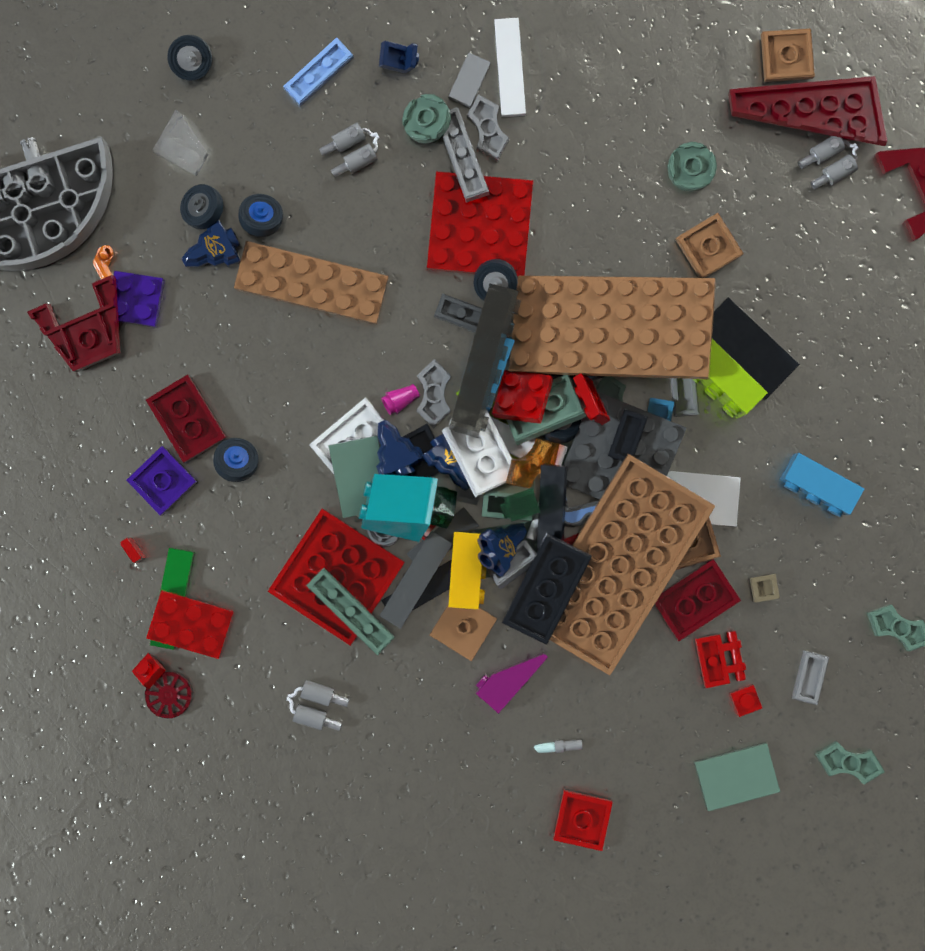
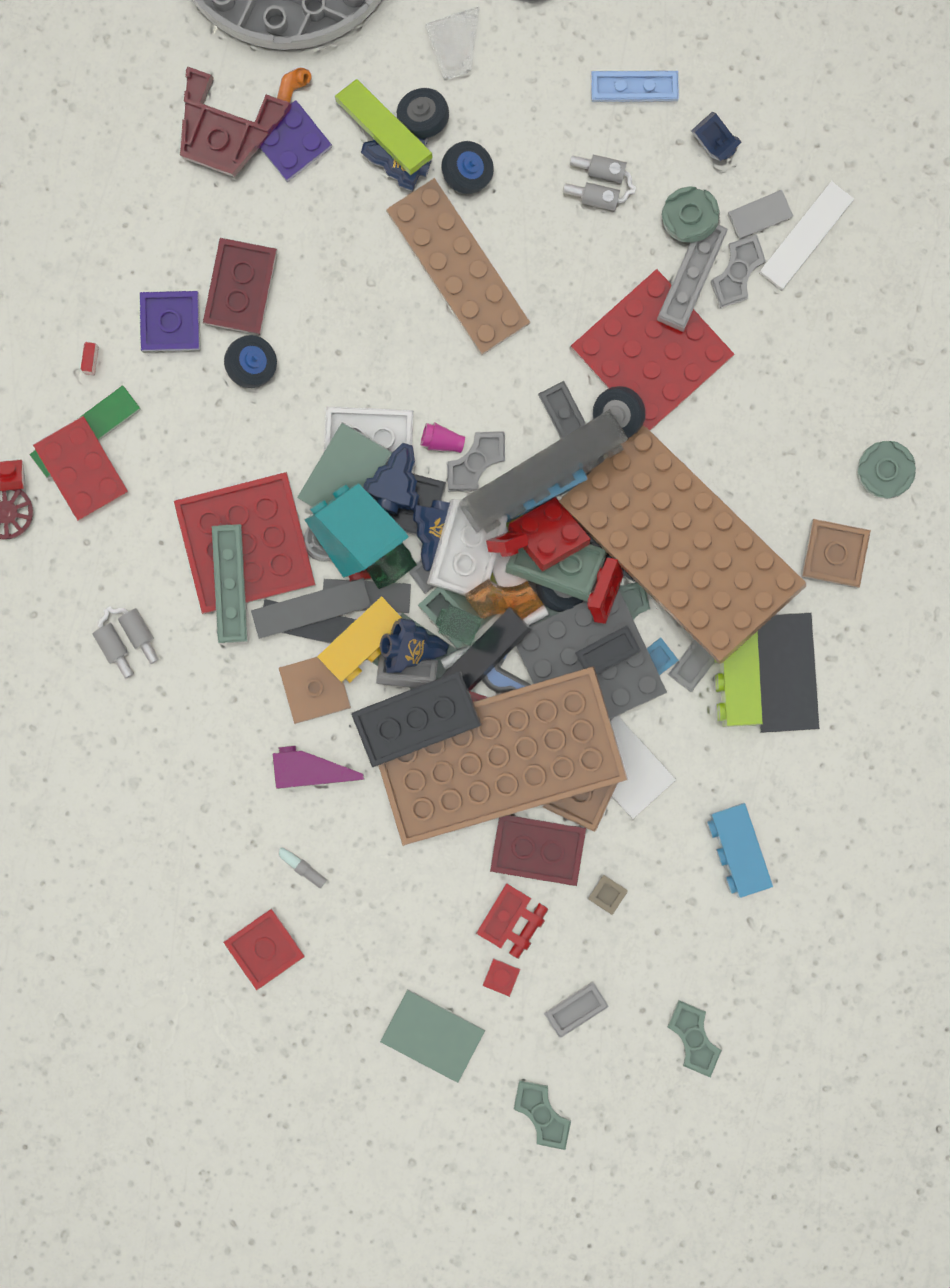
camera: 40 degrees right, 0 degrees up
none -> lime tile [335,79,433,175]
none -> red plate [486,532,529,557]

